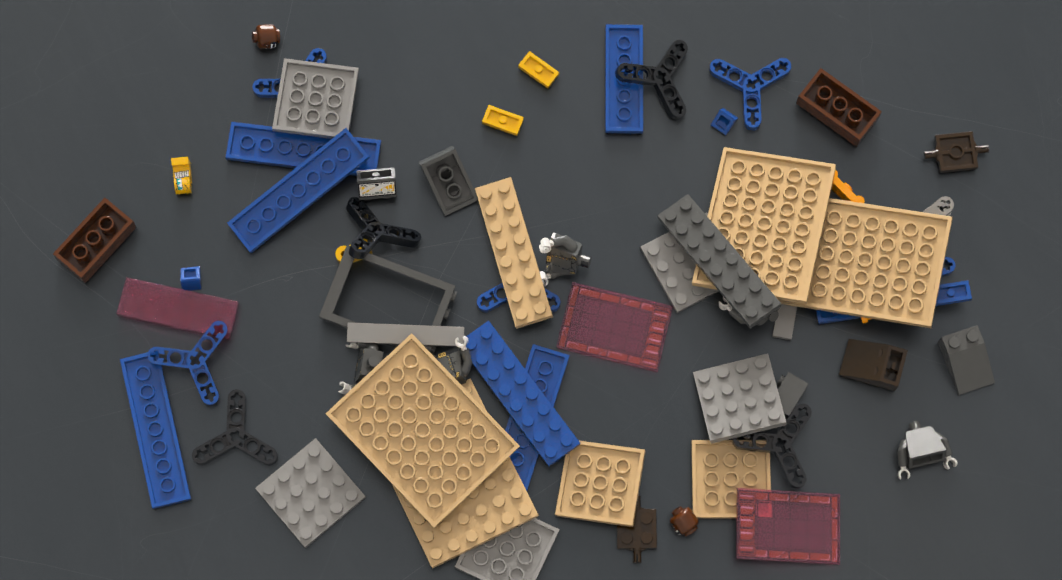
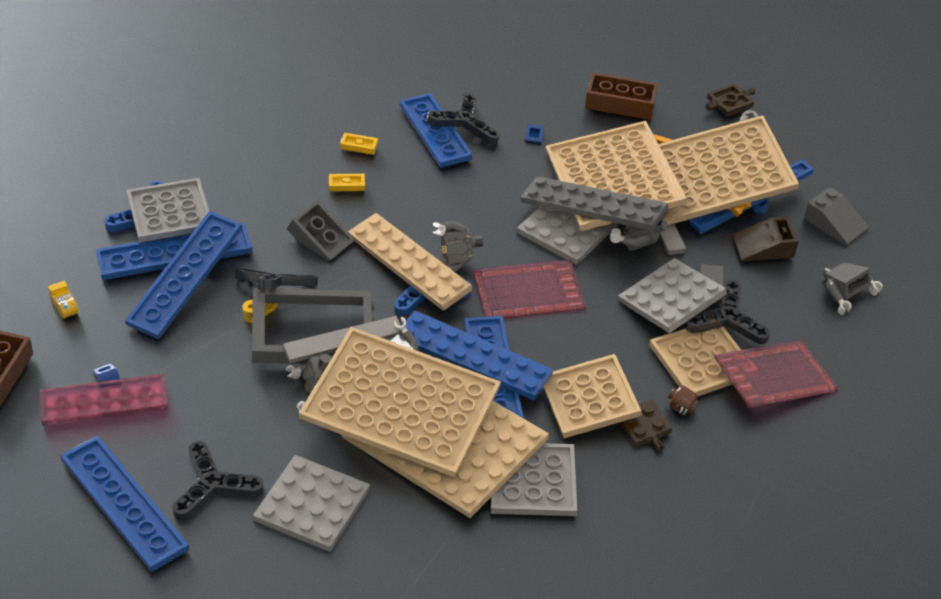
camera: 25 degrees left, 30 degrees down
blue piece [147,321,228,405] -> none
reddish brown head [252,24,280,49] -> none
brick [356,167,397,200] -> none
blue piece [709,58,791,131] -> none

